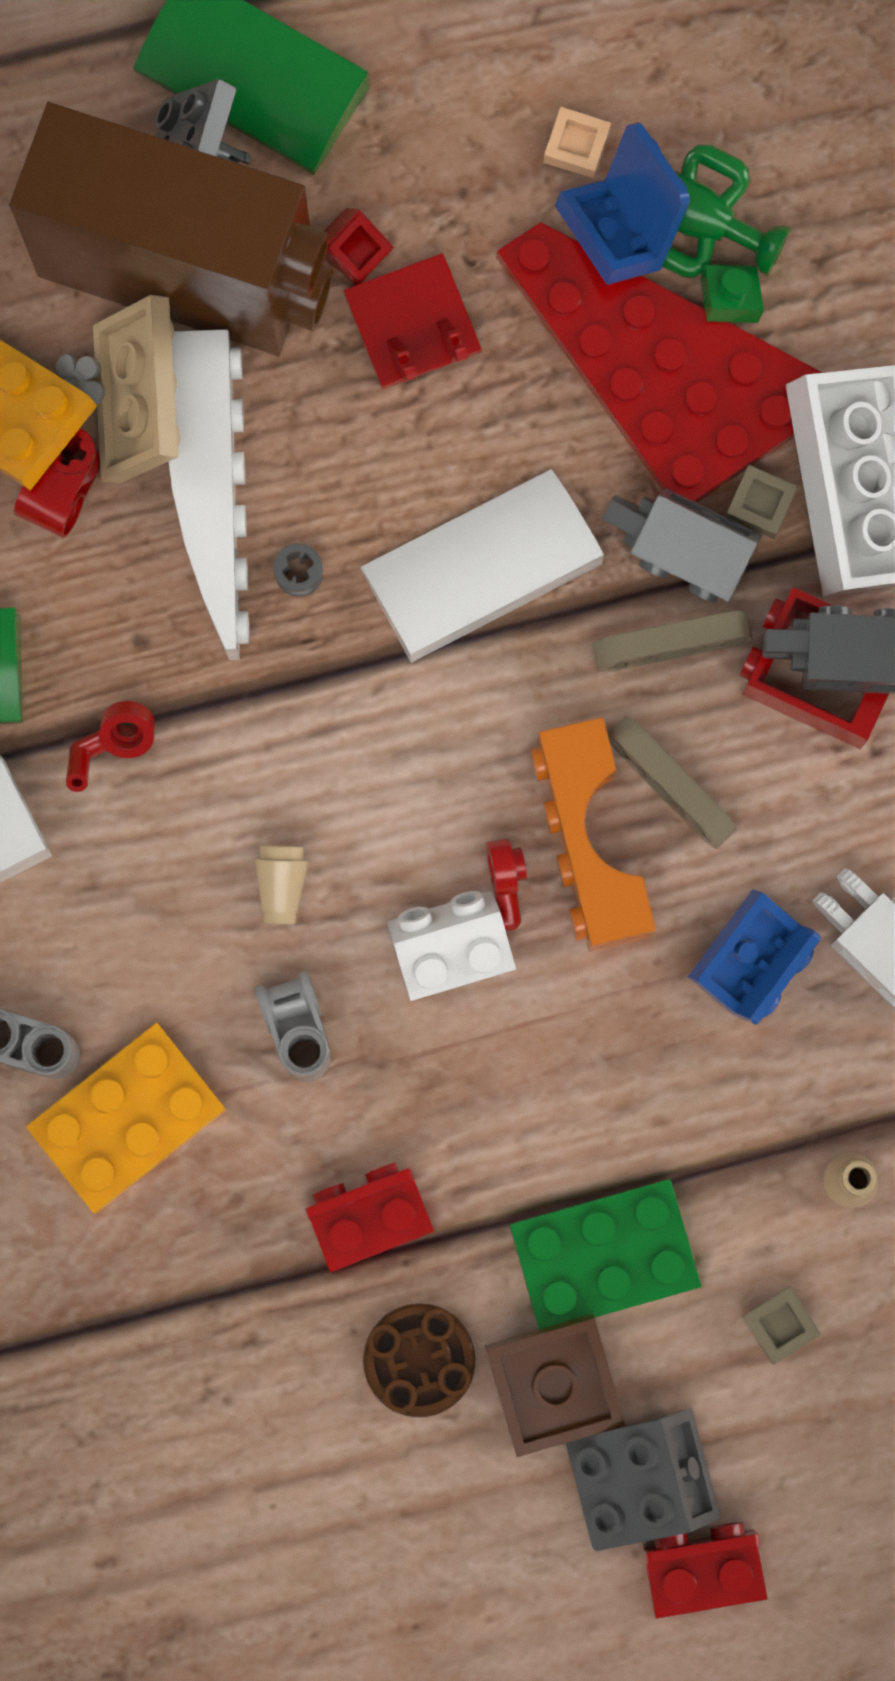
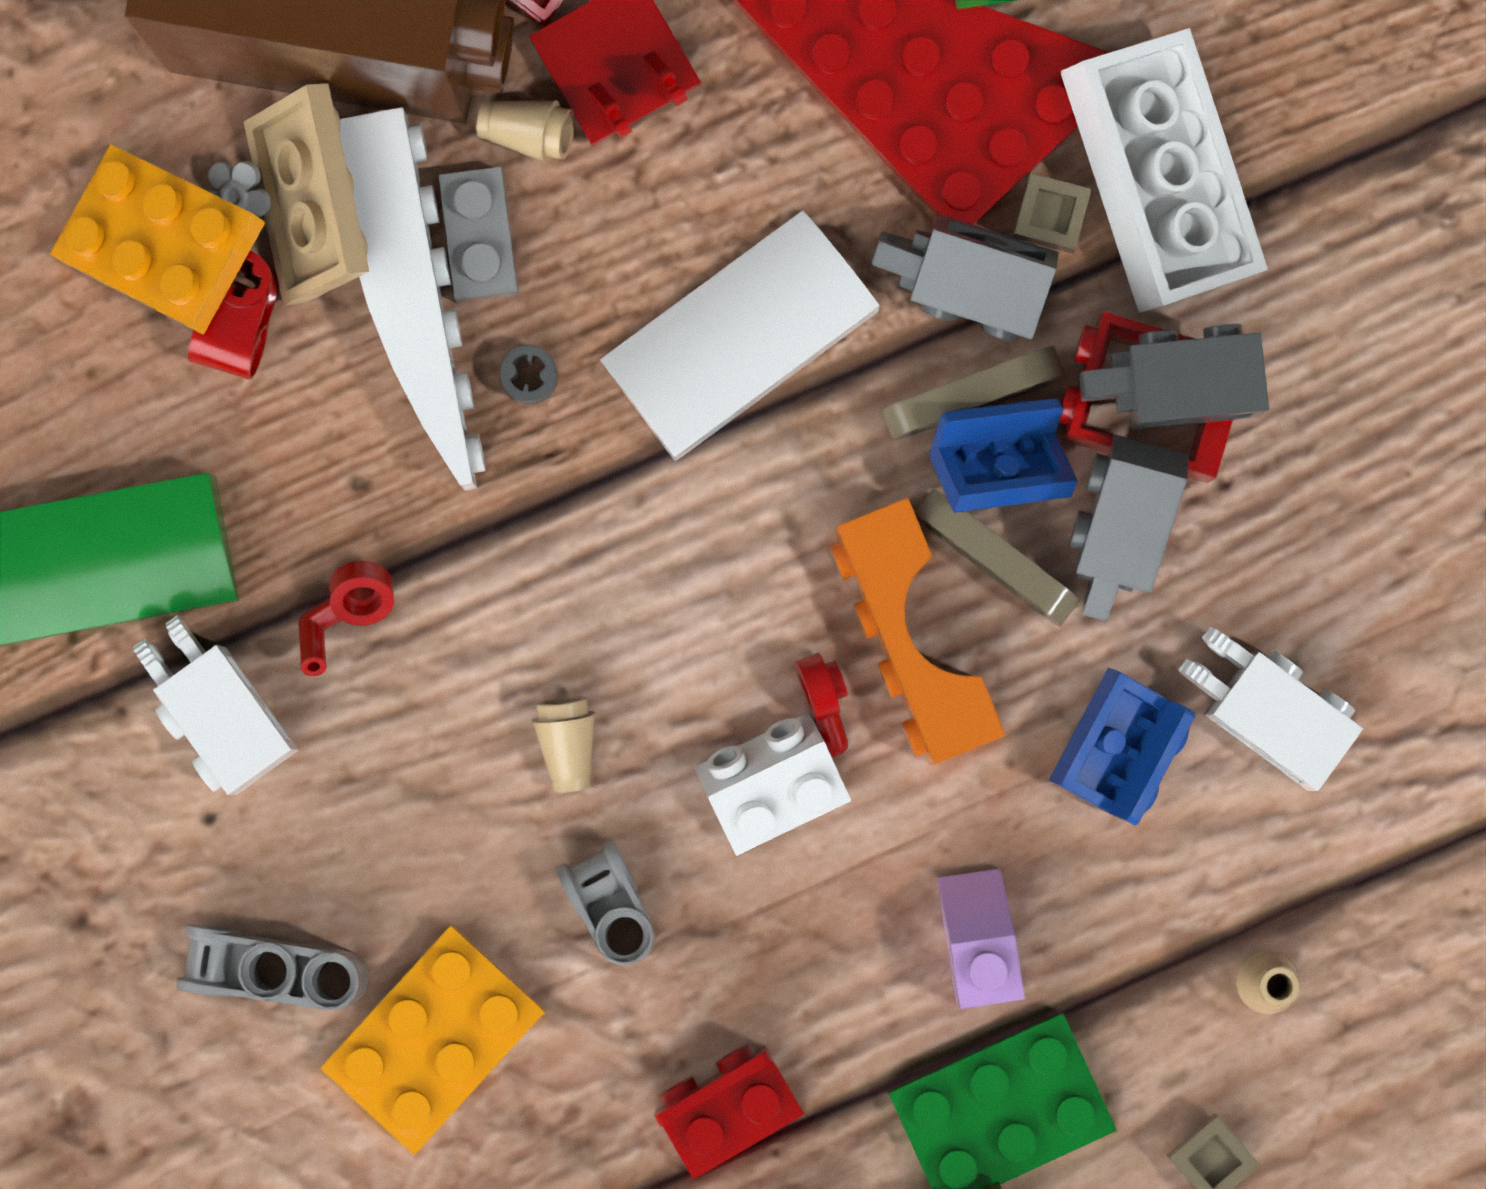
camera: 10 degrees left, 5 degrees up
none -> light grey plate [439,167,519,303]
none -> tan cone [476,100,575,163]
none -> blue bracket [929,399,1078,513]
none -> lavender slope [937,868,1025,1009]
none -> hinge [1069,434,1189,621]

